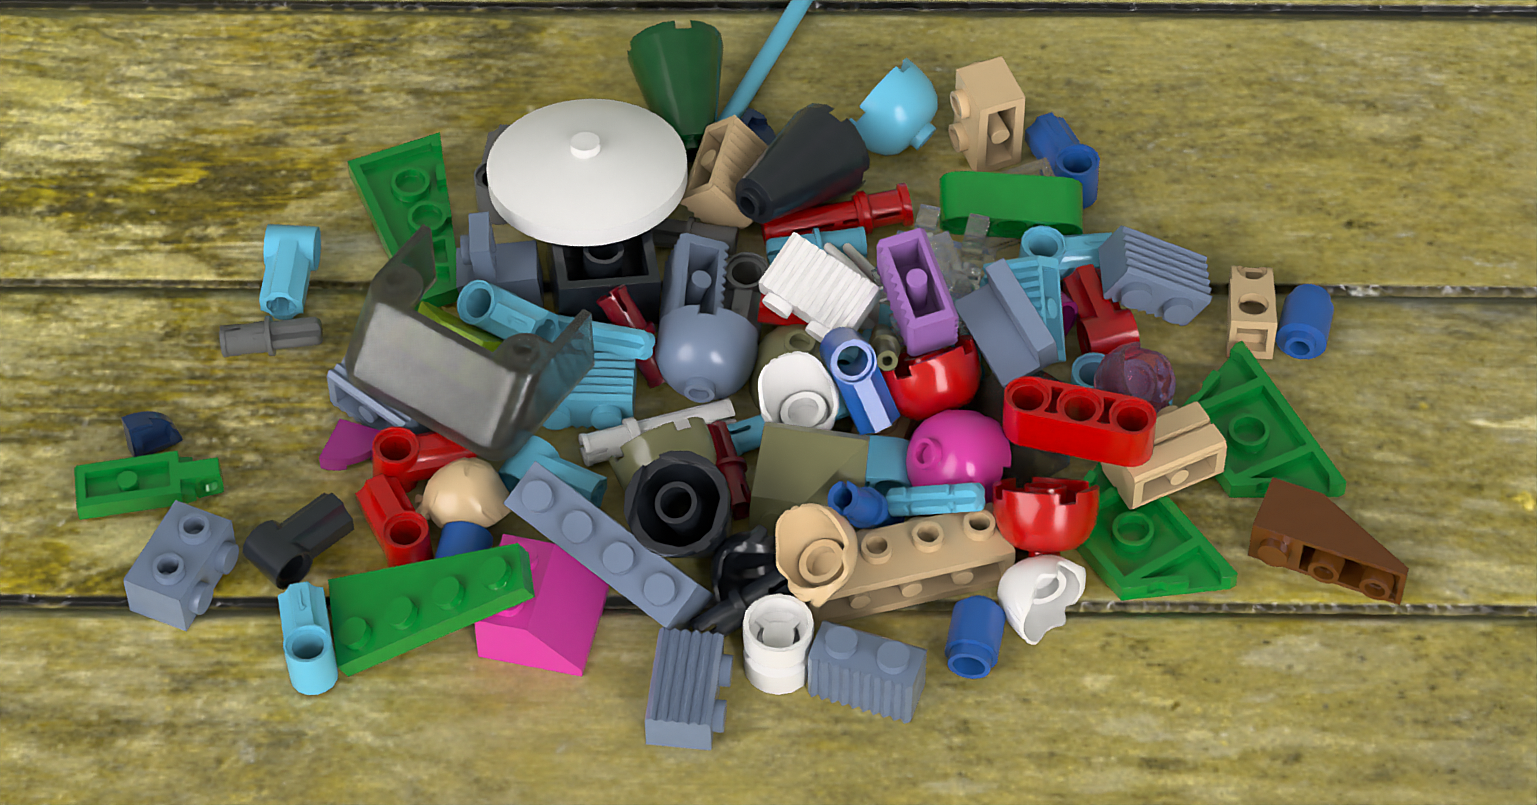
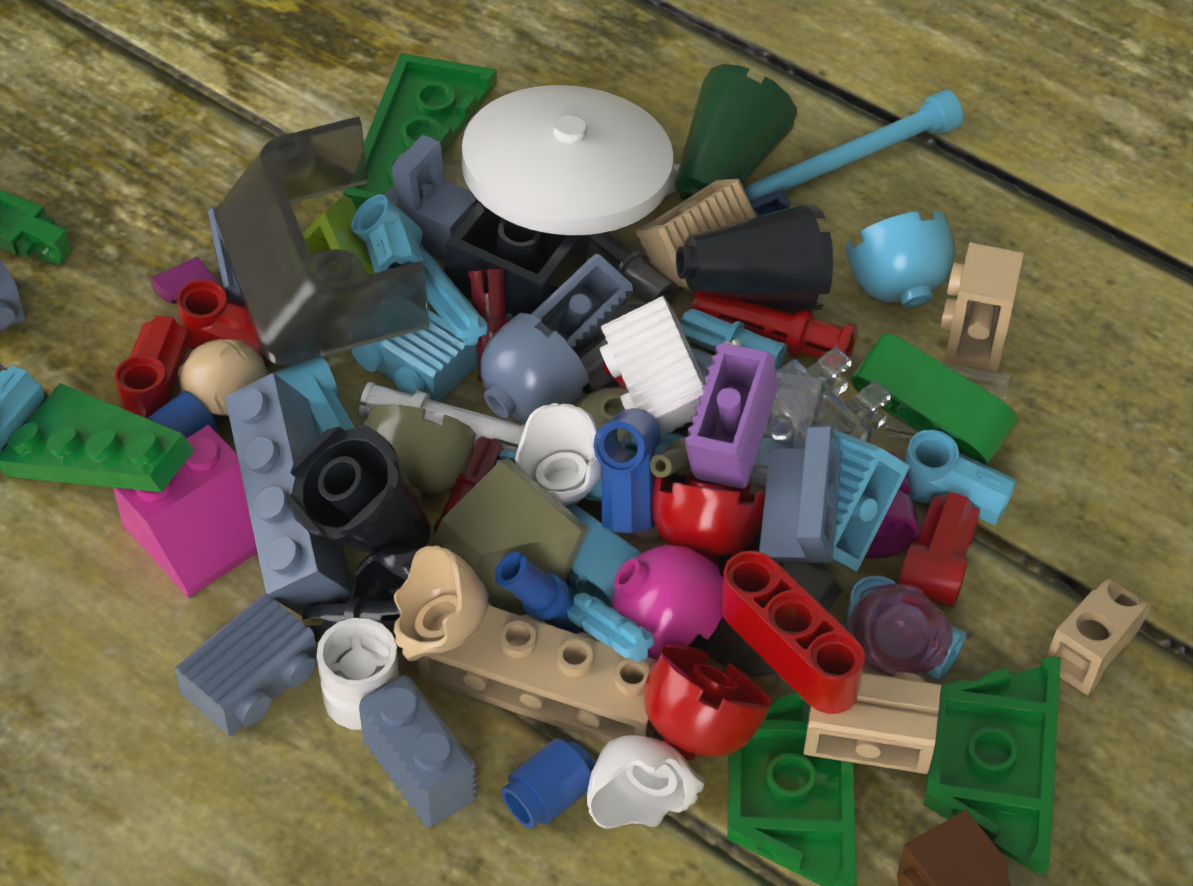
camera: 35 degrees right, 0 degrees up
dark blue tile [121,411,183,457] -> none
dark grey axle [219,316,323,358] -> none
black piece [242,492,354,590] -> none
medium azure piece [259,224,321,320] -> none
blue piece [1025,112,1100,209] -> none
sand blue brick [1098,225,1213,326] -> none
blue brick [1276,284,1334,359] -> none

